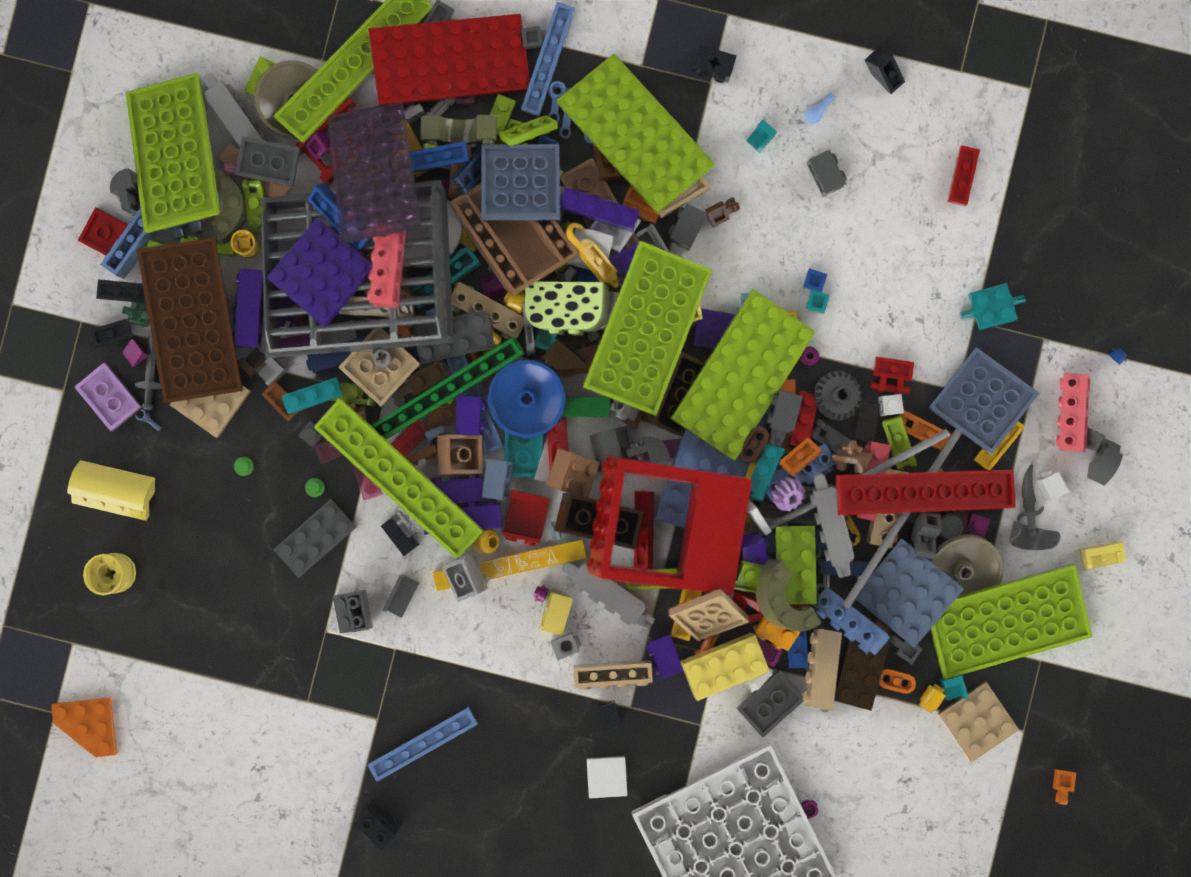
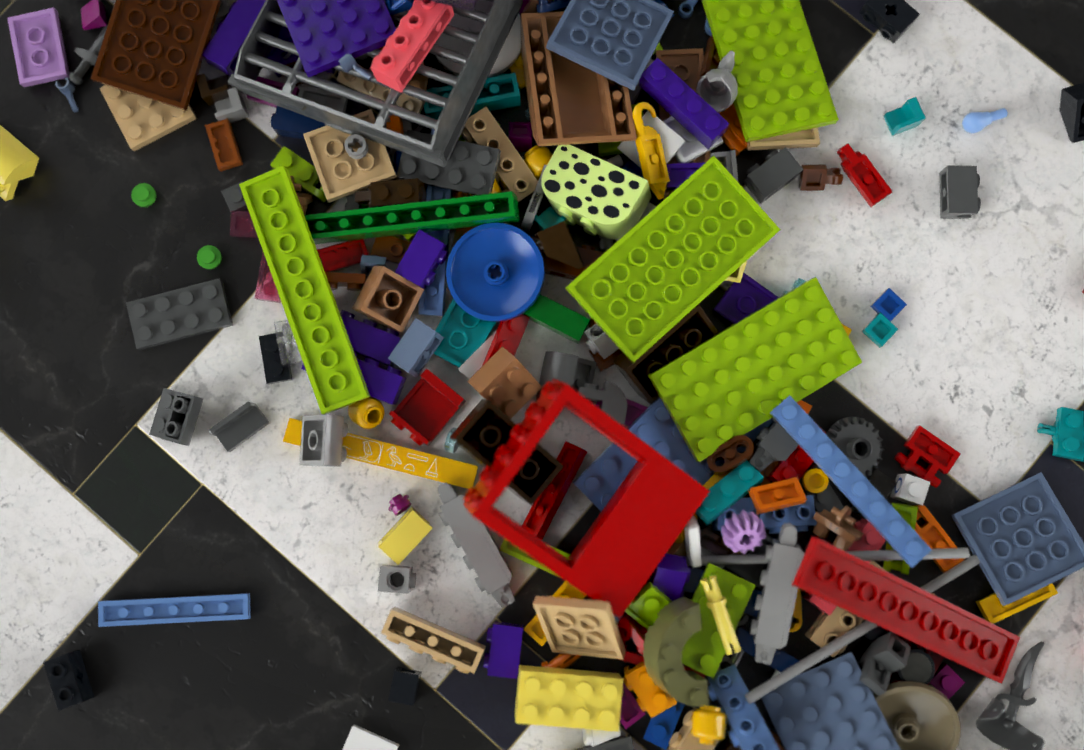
camera: 25 degrees right, 5 degrees down
teal plate [282,377,344,414] -> none
magenta plate [800,346,819,366] -> none
white brick [1036,470,1069,501] -> none
none -> sand blue hand [338,54,373,81]
none -> yellow head [691,705,727,745]
none -> light grey hair [696,50,738,113]
none -> light yellow pin [700,575,742,655]
none -> medium blue plate [770,395,932,567]
none -> yellow tile [802,468,829,493]
none -> red hinge [837,143,892,207]

